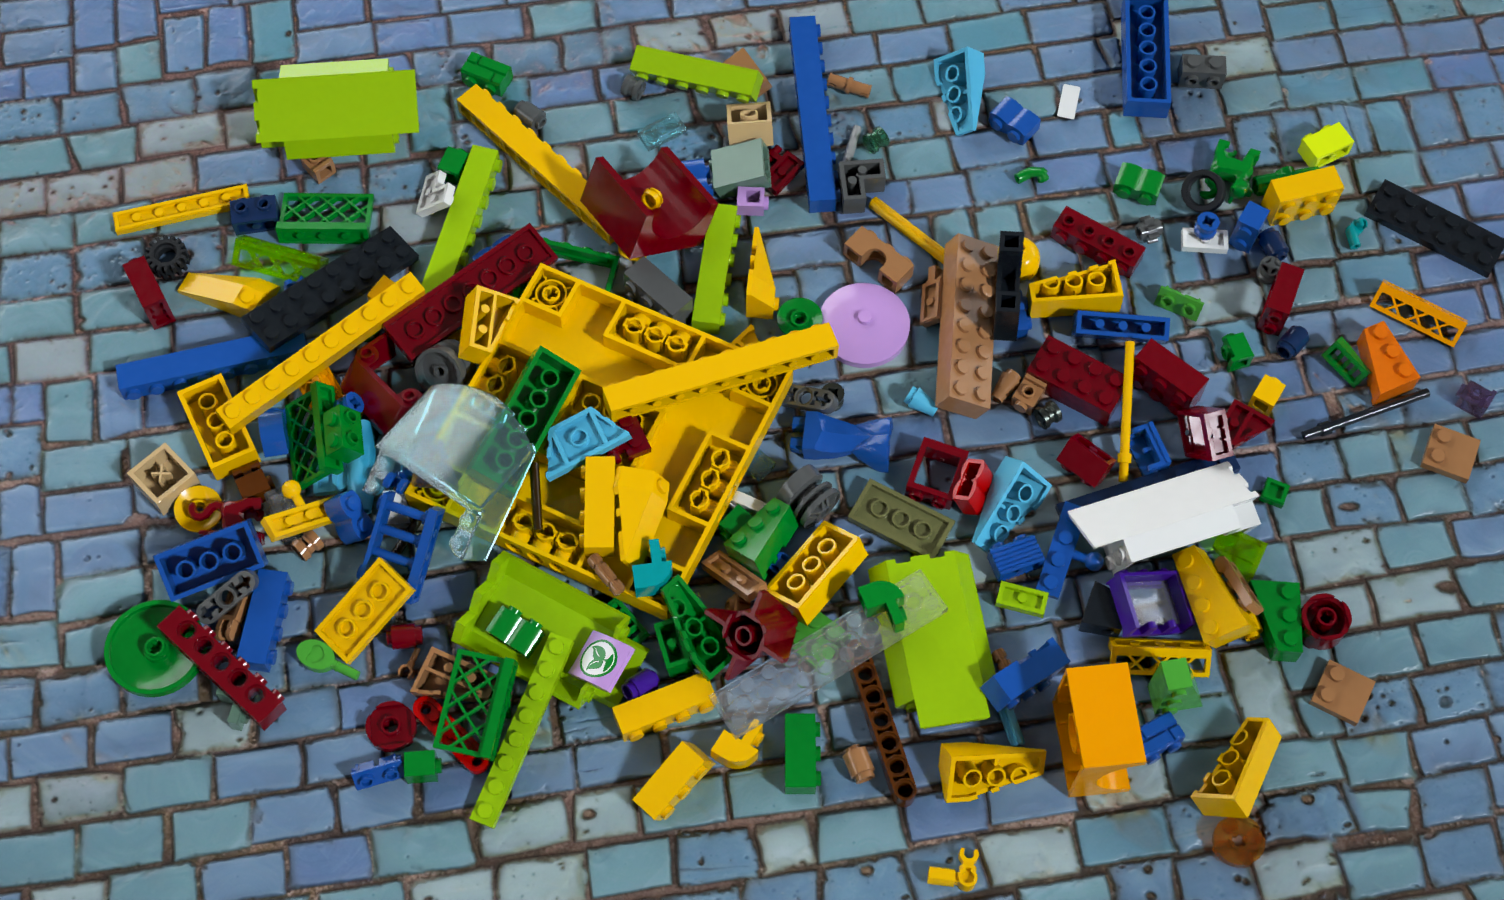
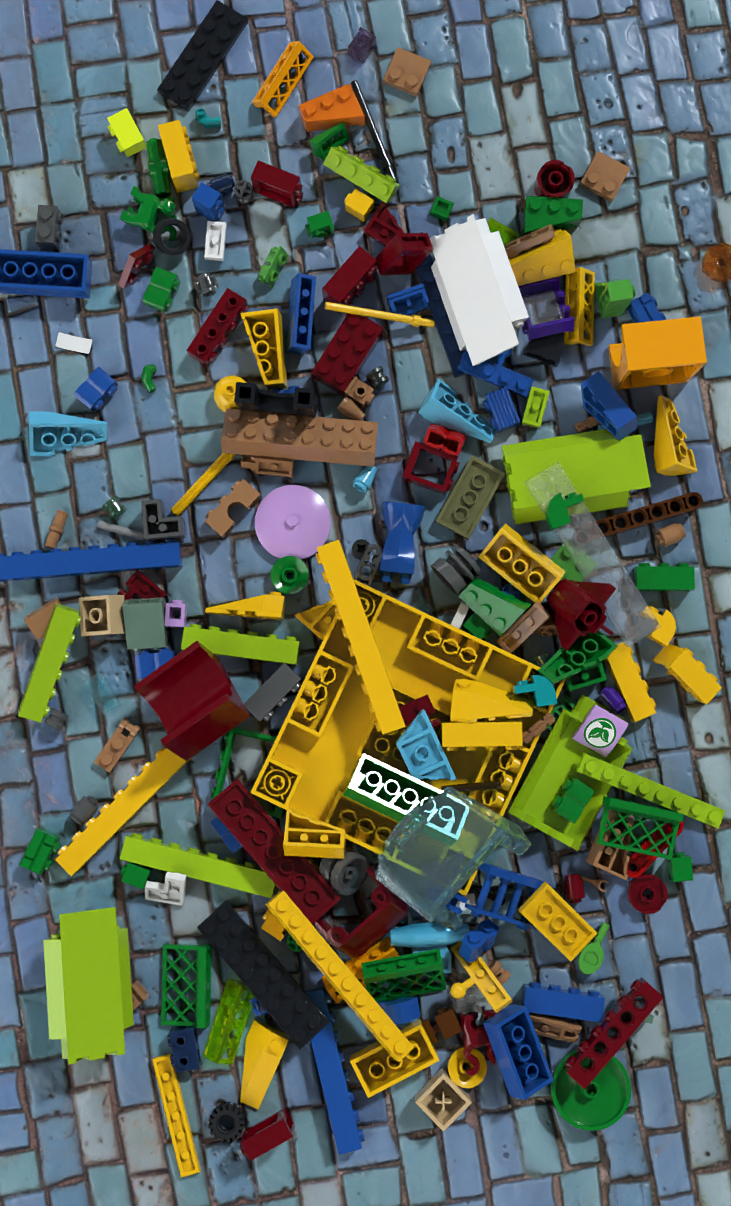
camera: 90 degrees left, 20 degrees up
dark grey beam [196,570,259,624] -> none
green brick [322,404,364,464] -> none
blue wheel [333,392,364,413] -> none
blue hinge [351,753,404,791] -> none
yellow plate [641,188,663,210] -> none
dark red brick [1056,433,1117,488] -> none
yellow wedge [1190,717,1282,819] -> none
blue wheel [1194,212,1220,240] -> none
dark blue brick [1276,325,1310,359] -> none
none -> medium nougat plate [94,717,141,773]
none -> dark red plate [118,243,156,289]
none -> lime brick [323,146,400,203]

